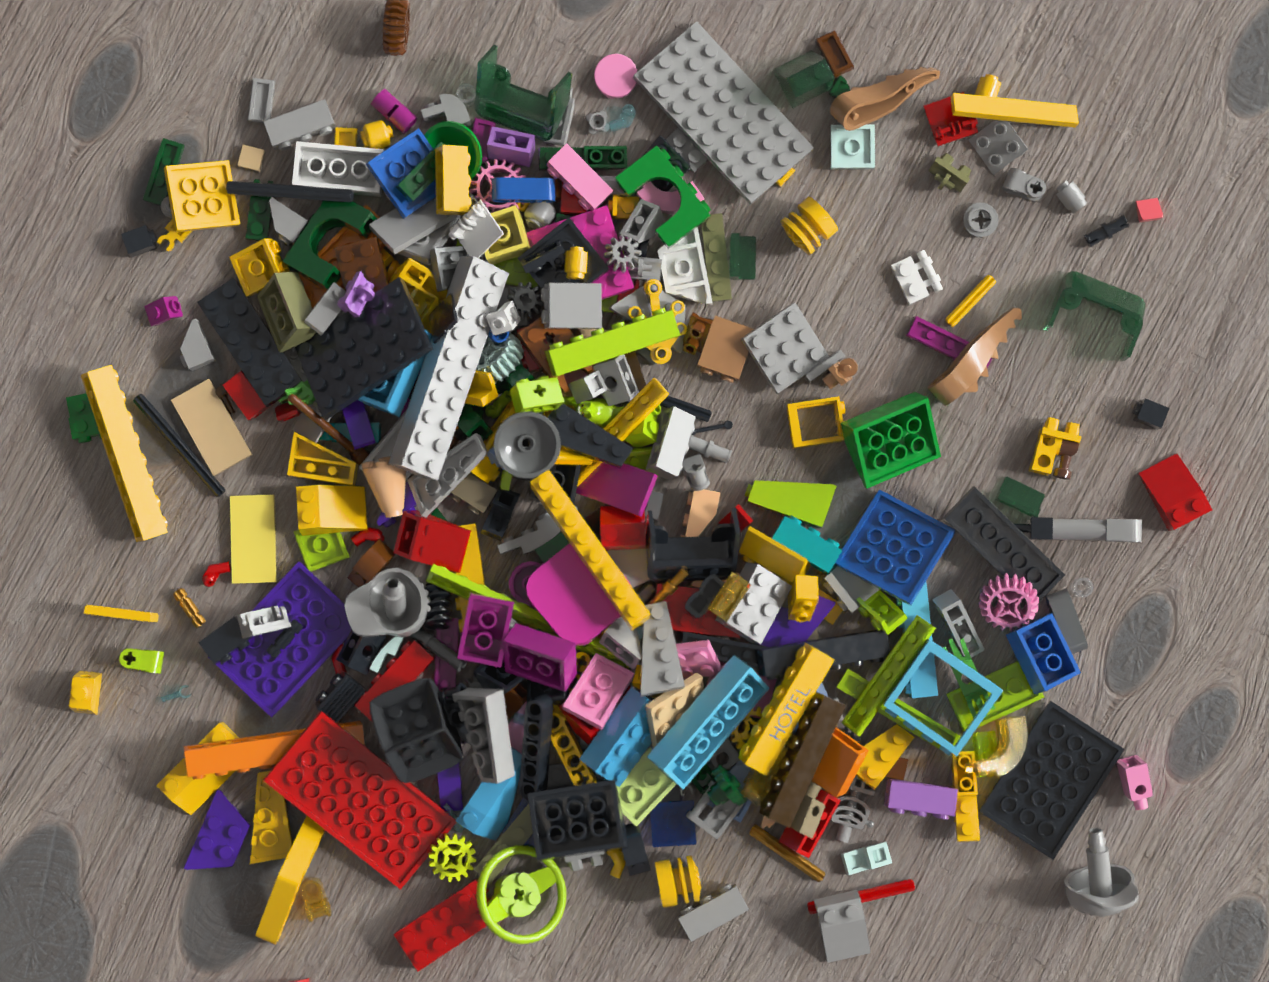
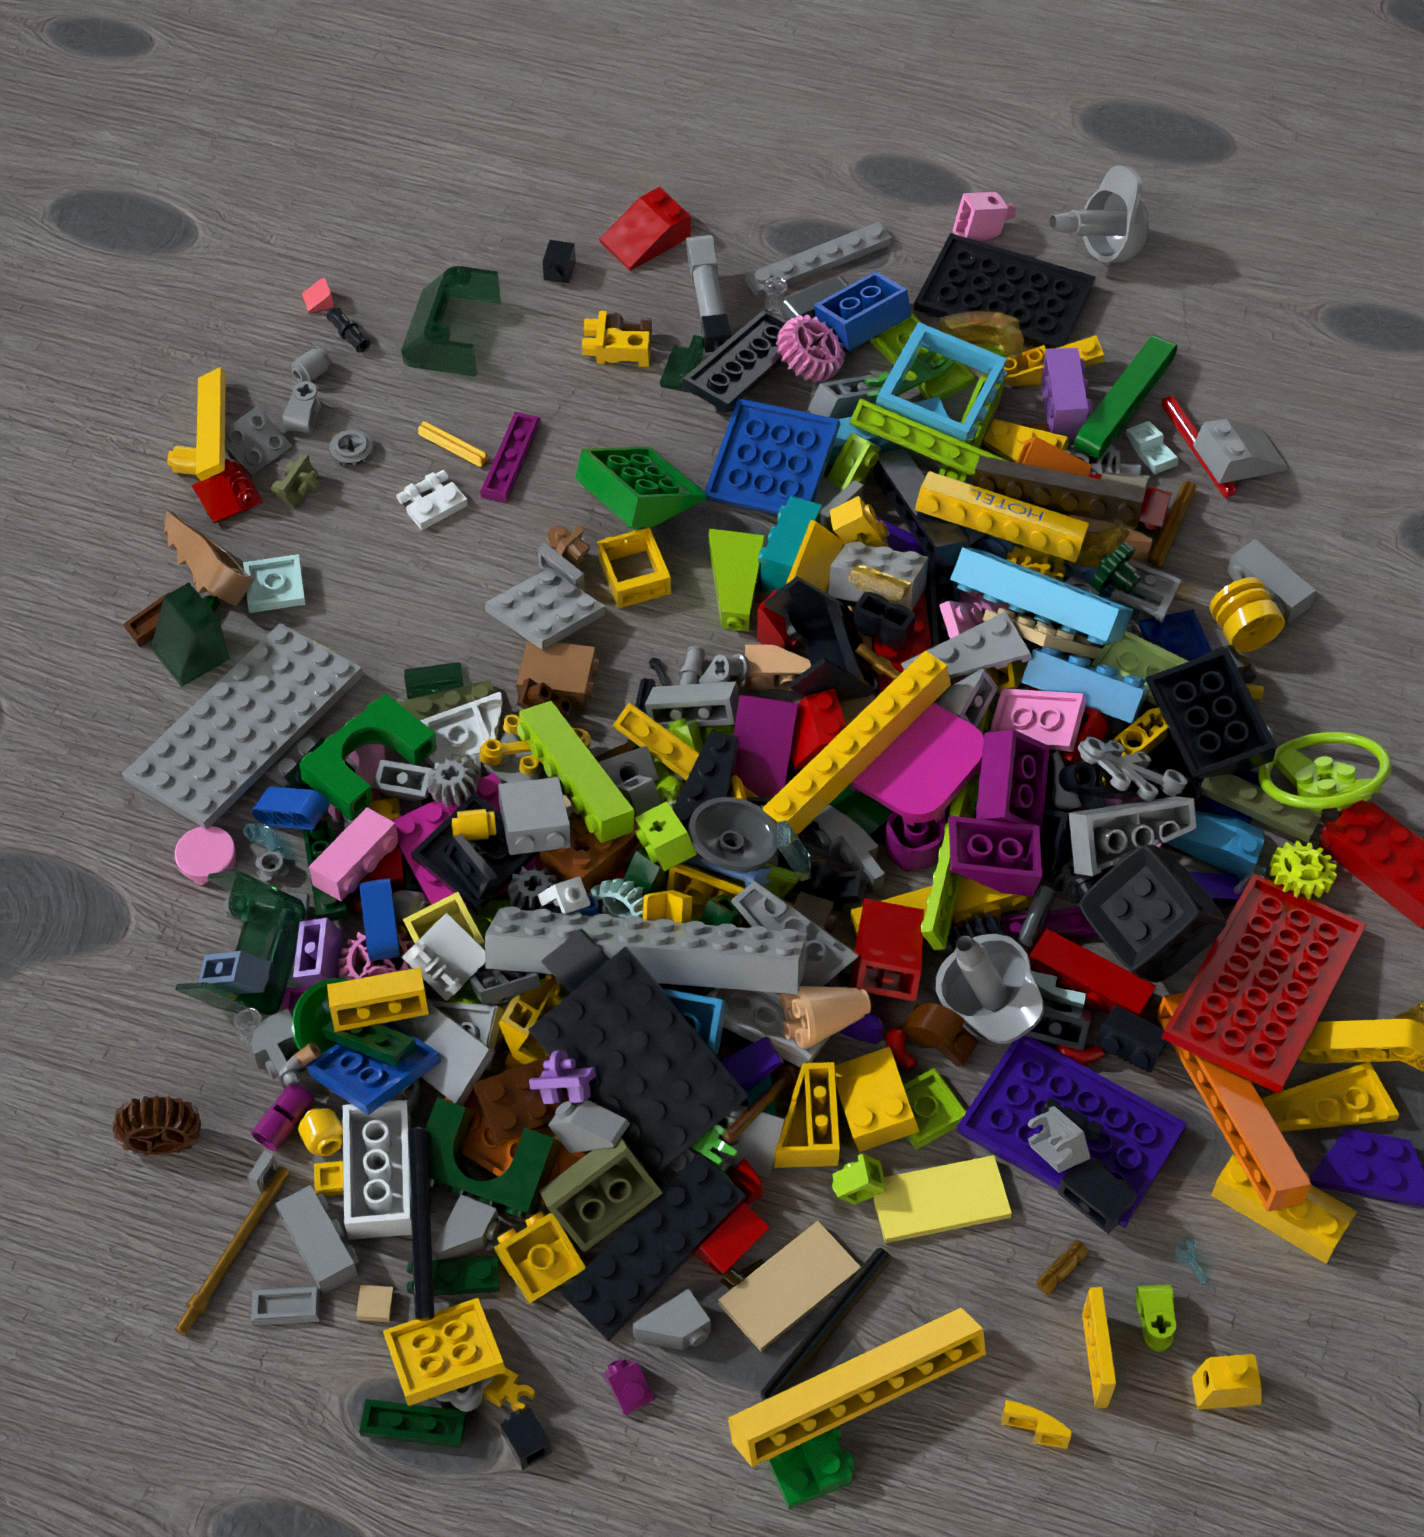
camera: 95 degrees left, 30 degrees down
red arm [202,561,231,587] -> none
yellow wheel [780,196,838,255] -> none
medium nougat animal [927,307,1022,406] -> none
none -> pearl gold bar [174,1165,290,1336]
none -> sand blue brick [198,951,271,996]
none -> light grey tile [247,1150,278,1194]
none -> blue beam [252,787,330,830]
none -> arm [279,1043,321,1086]
none -> light grey plate [745,222,892,298]
none -> clear light blue tile [776,820,812,881]
none -> lime brick [832,1153,887,1205]
none -> yellow slope [1001,1400,1072,1449]
none -> green beam [1074,335,1178,459]
none -> light grey plant [1078,737,1187,802]

